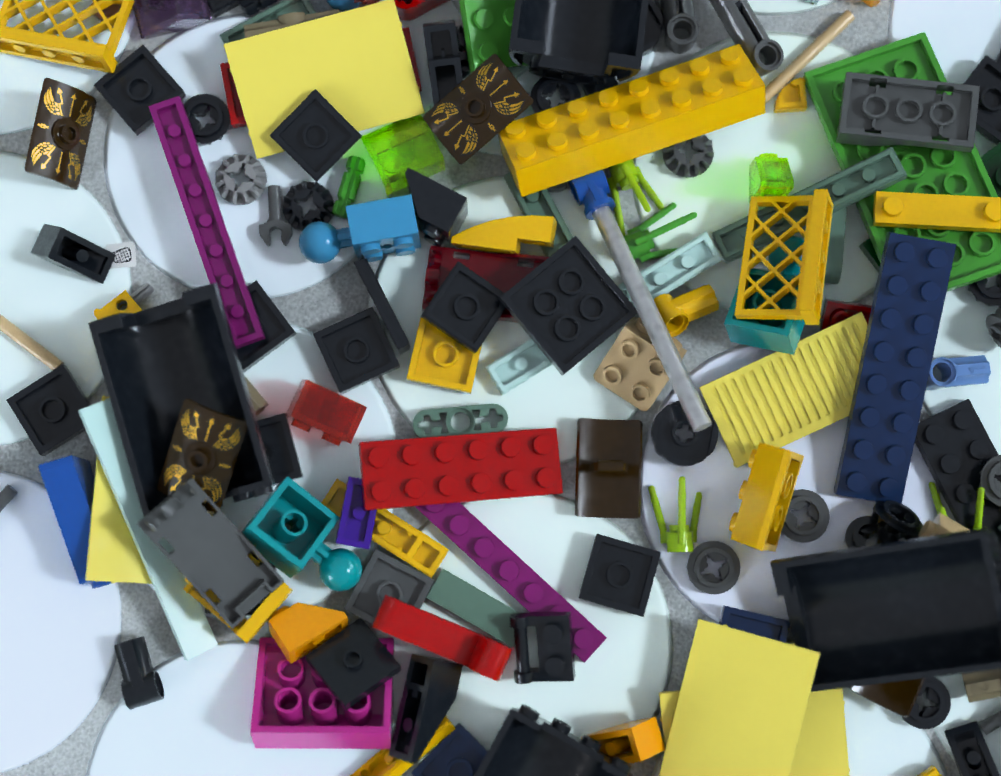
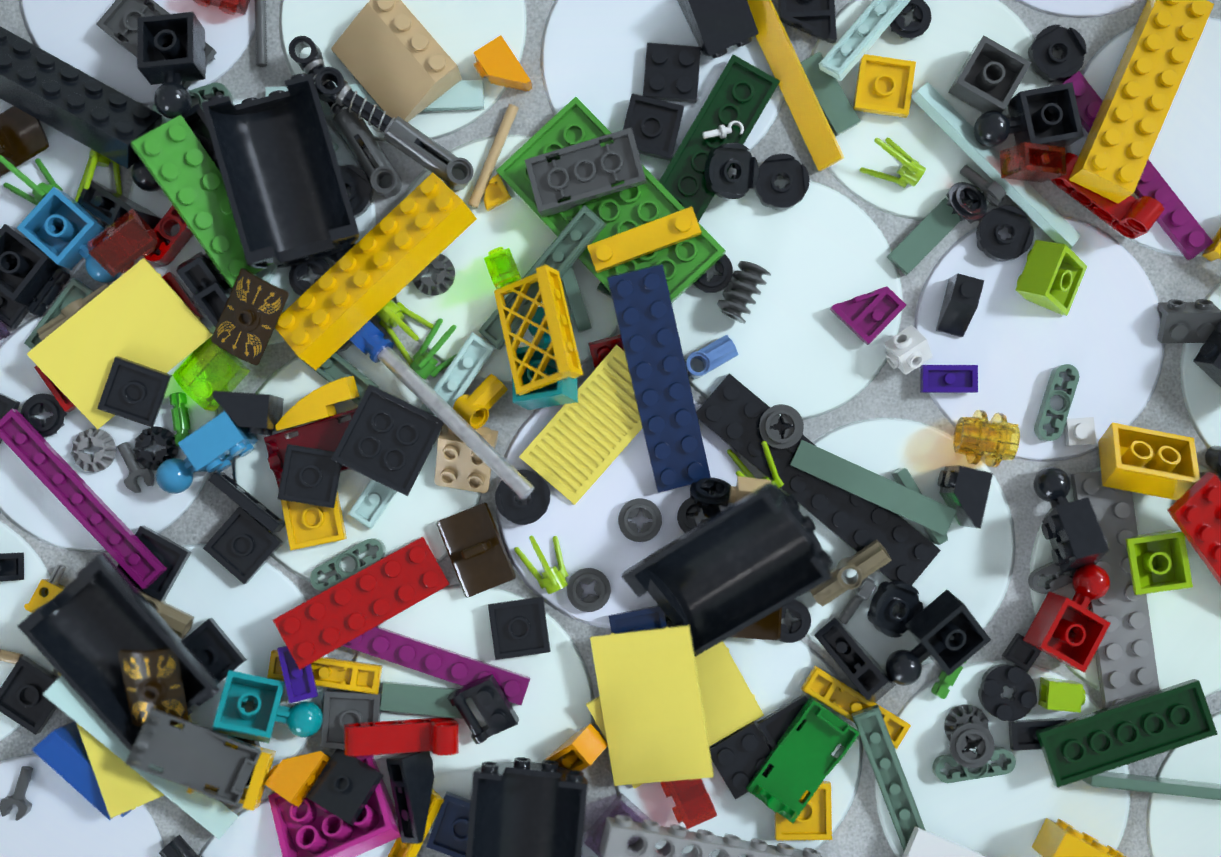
camera: 20 degrees left, 5 degrees up
white sticker [105,241,137,269] -> none
clear red brick [285,379,367,446] -> none
yellow slope [729,442,804,552] -> none

